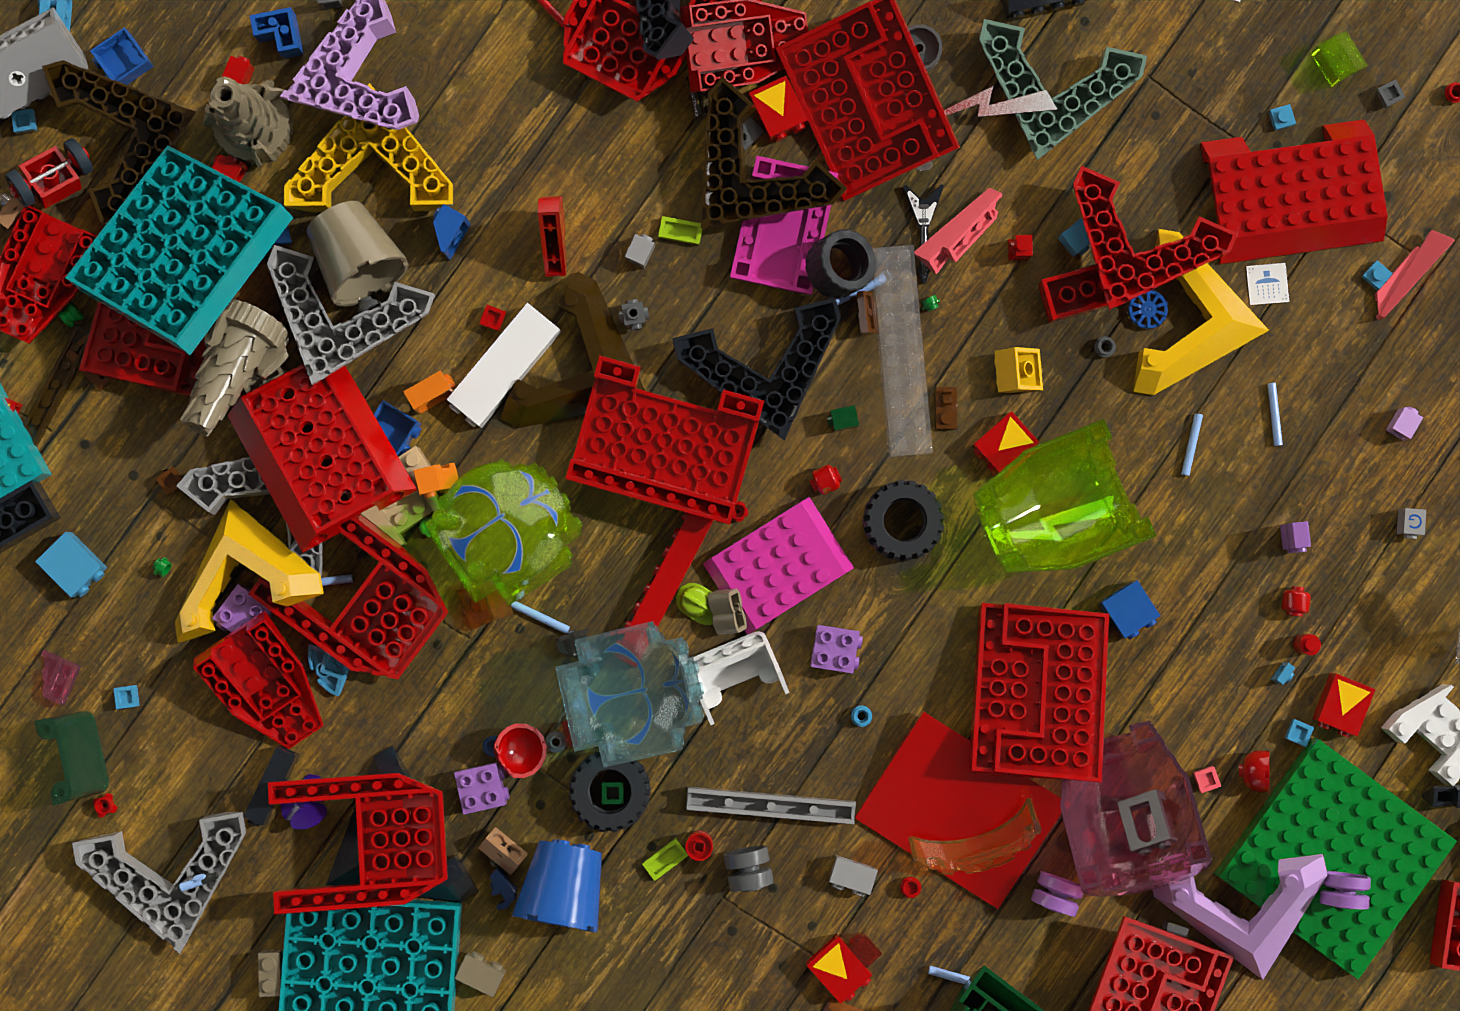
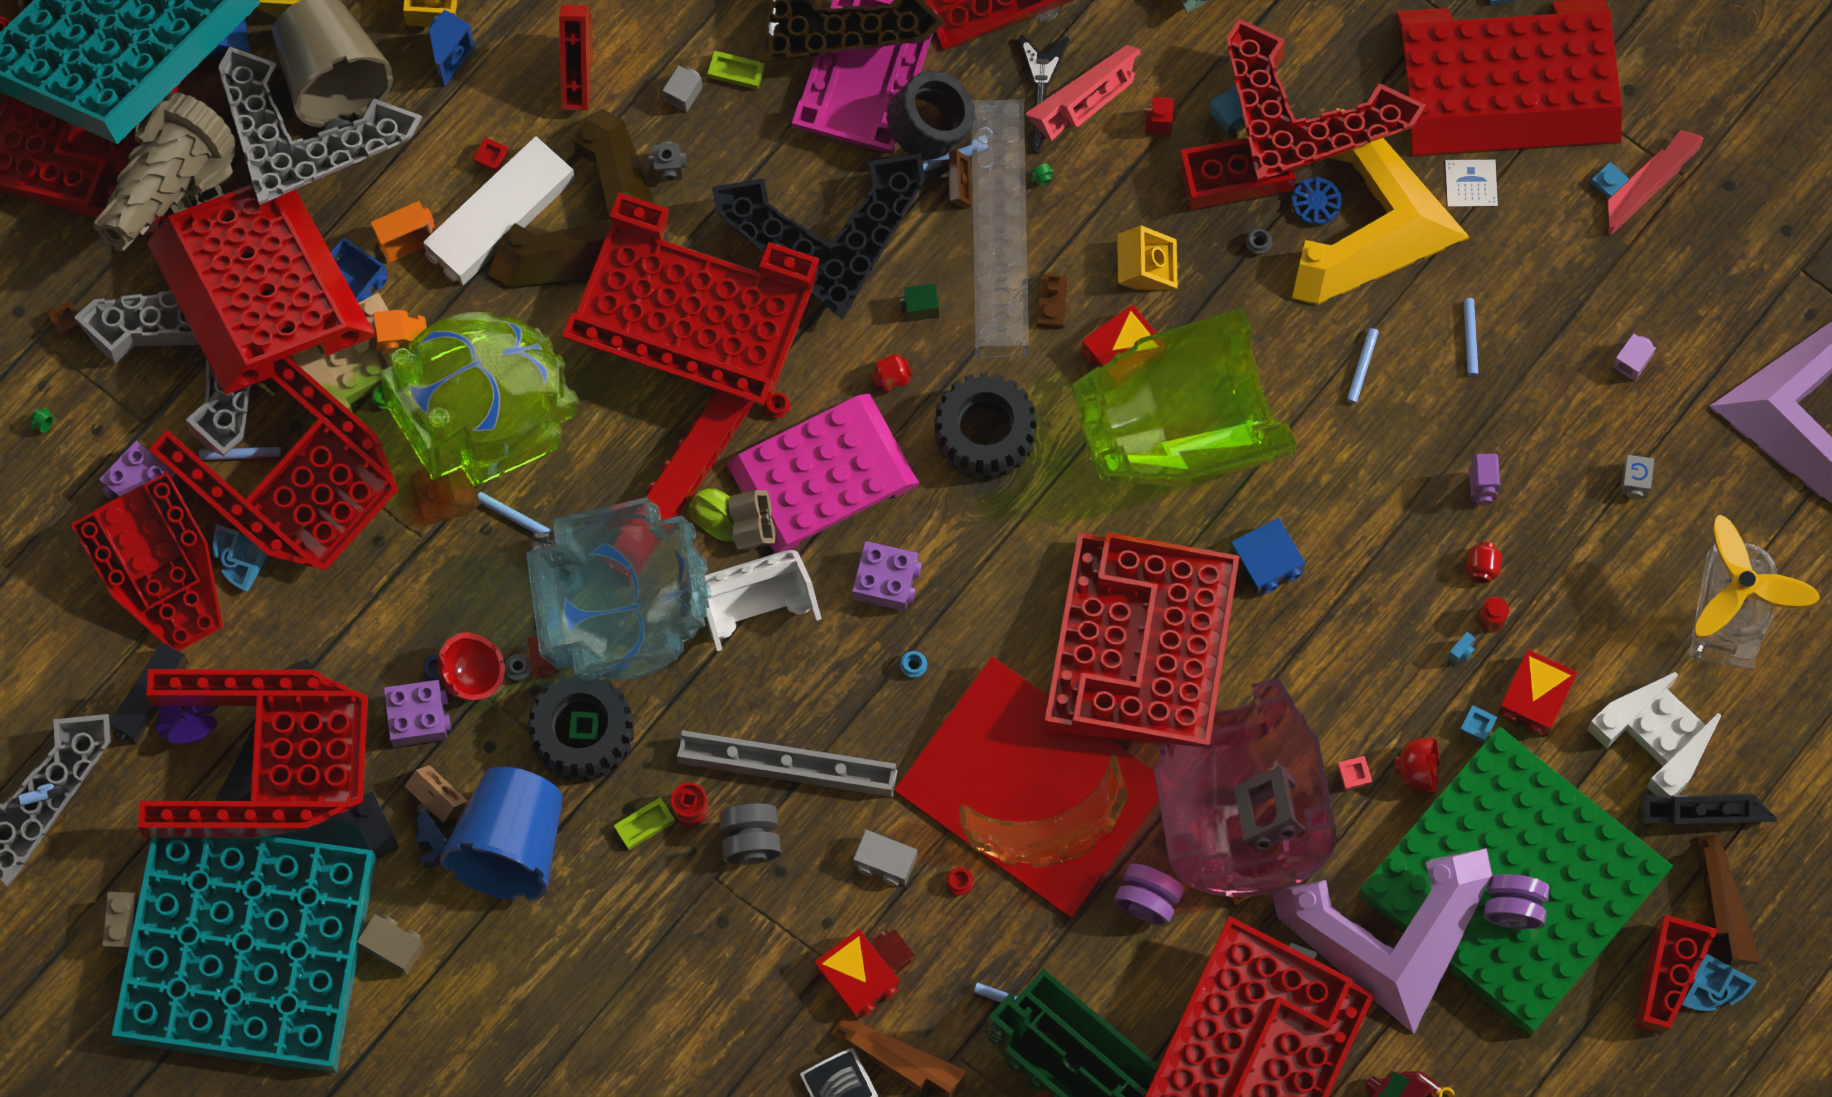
camera: 10 degrees right, 15 degrees down
yellow wedge [175,499,324,643] -> none

